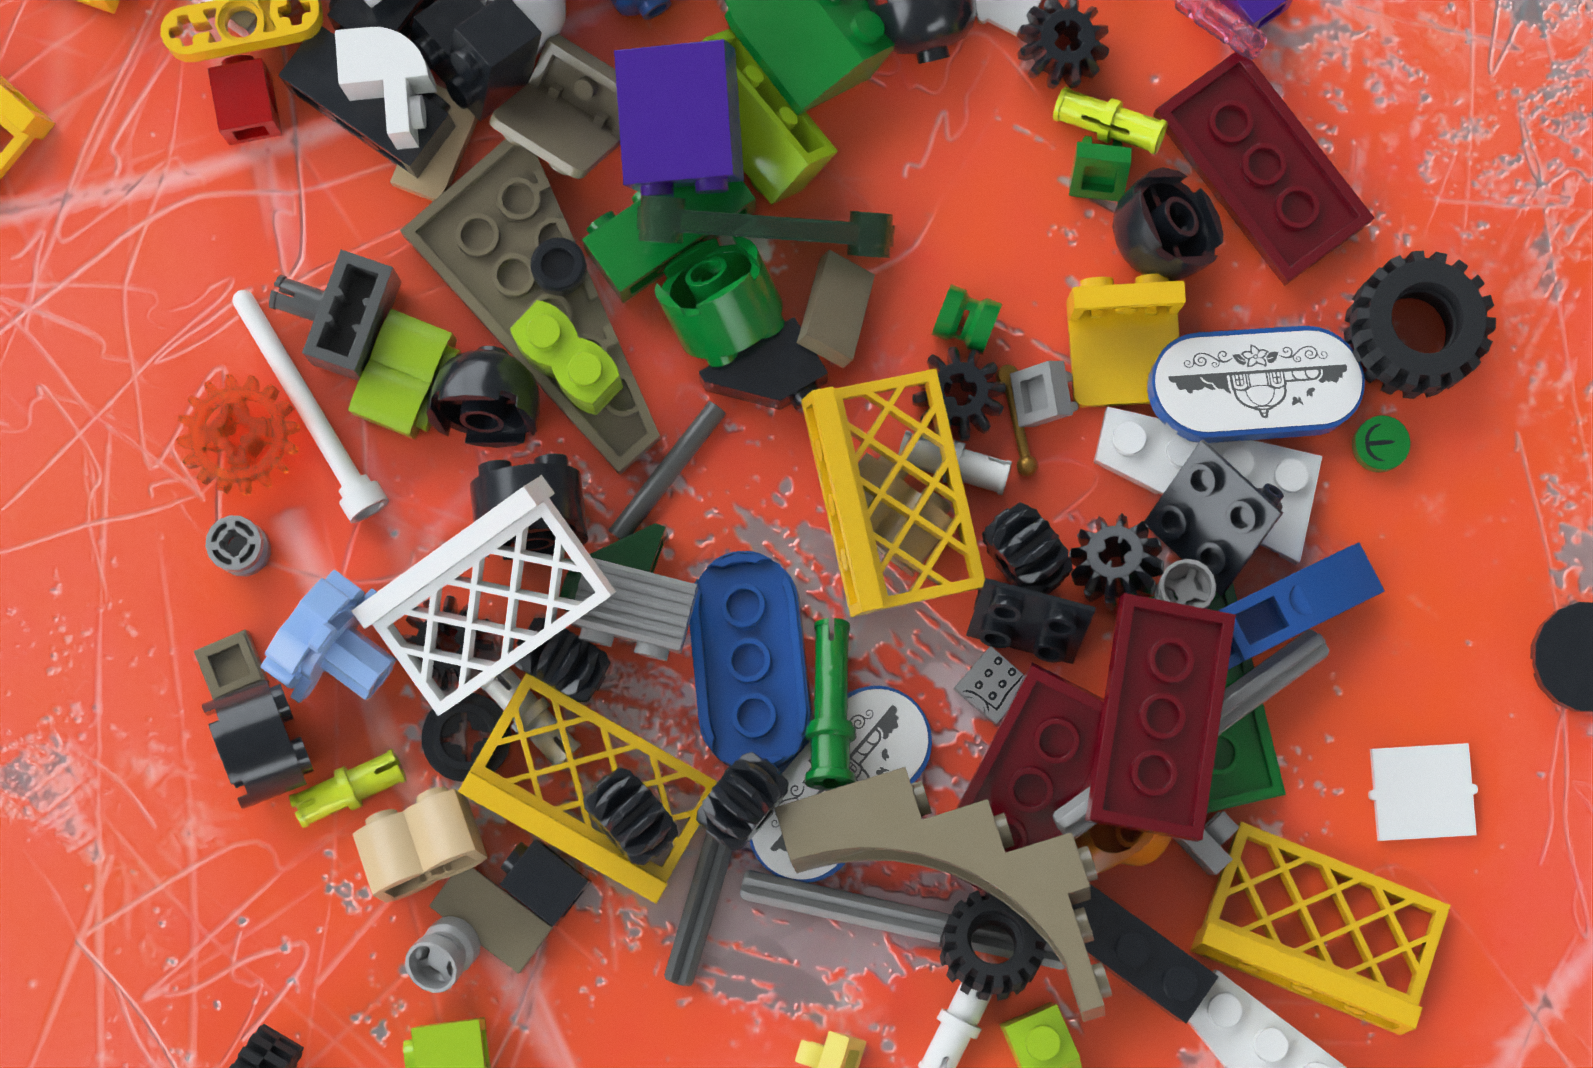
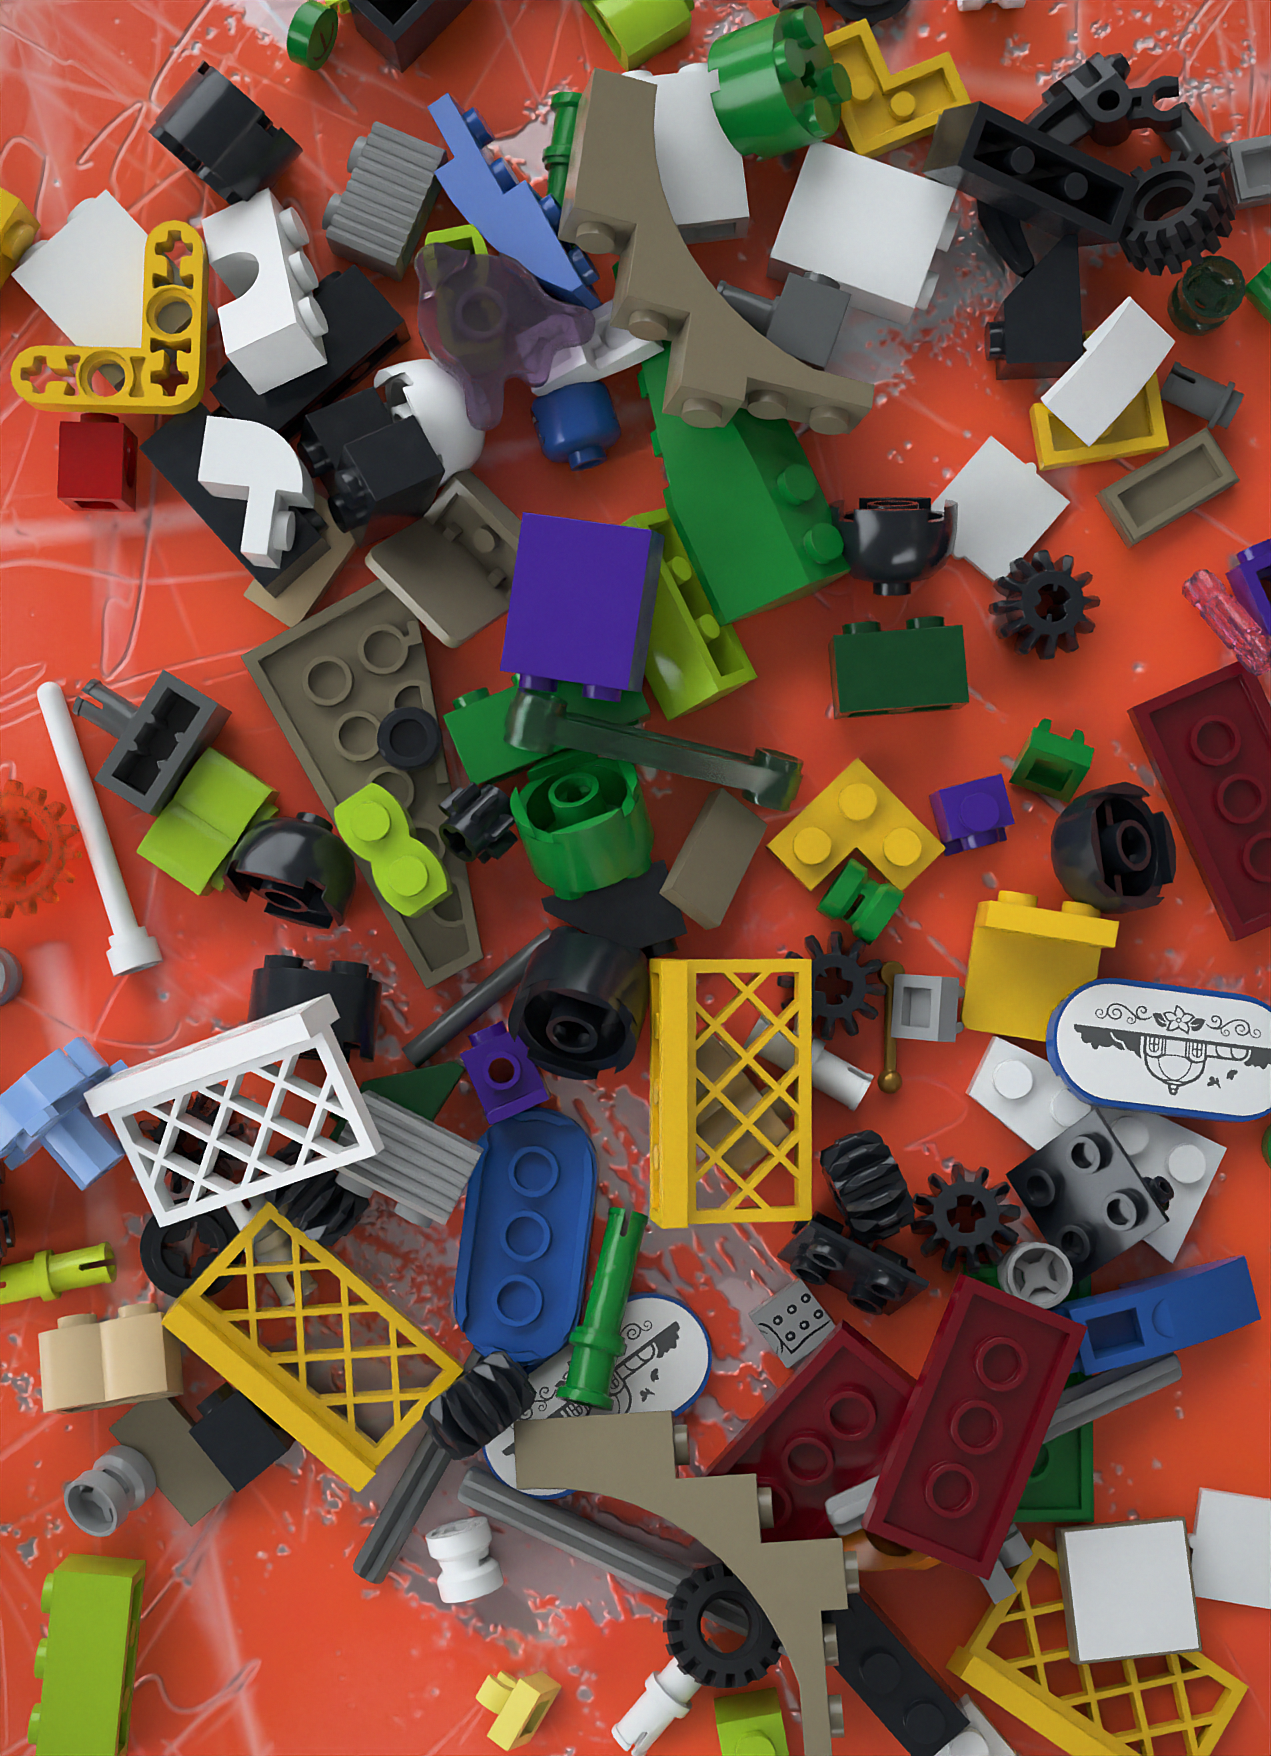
camera: 15 degrees right, 5 degrees up
black gear [583,768,678,865] -> none
neon yellow pin [1053,86,1168,155] -> none
none -> white wheel [425,1516,504,1603]
none -> black gear [438,782,518,864]
none -> dark purple brick [460,1021,552,1125]
none -> black brick [508,926,650,1080]
none -> yellow plate [765,757,946,892]
none -> dark green brick [828,616,969,720]
none -> dark purple brick [929,773,1015,856]
none -> white tile [1054,1515,1202,1665]

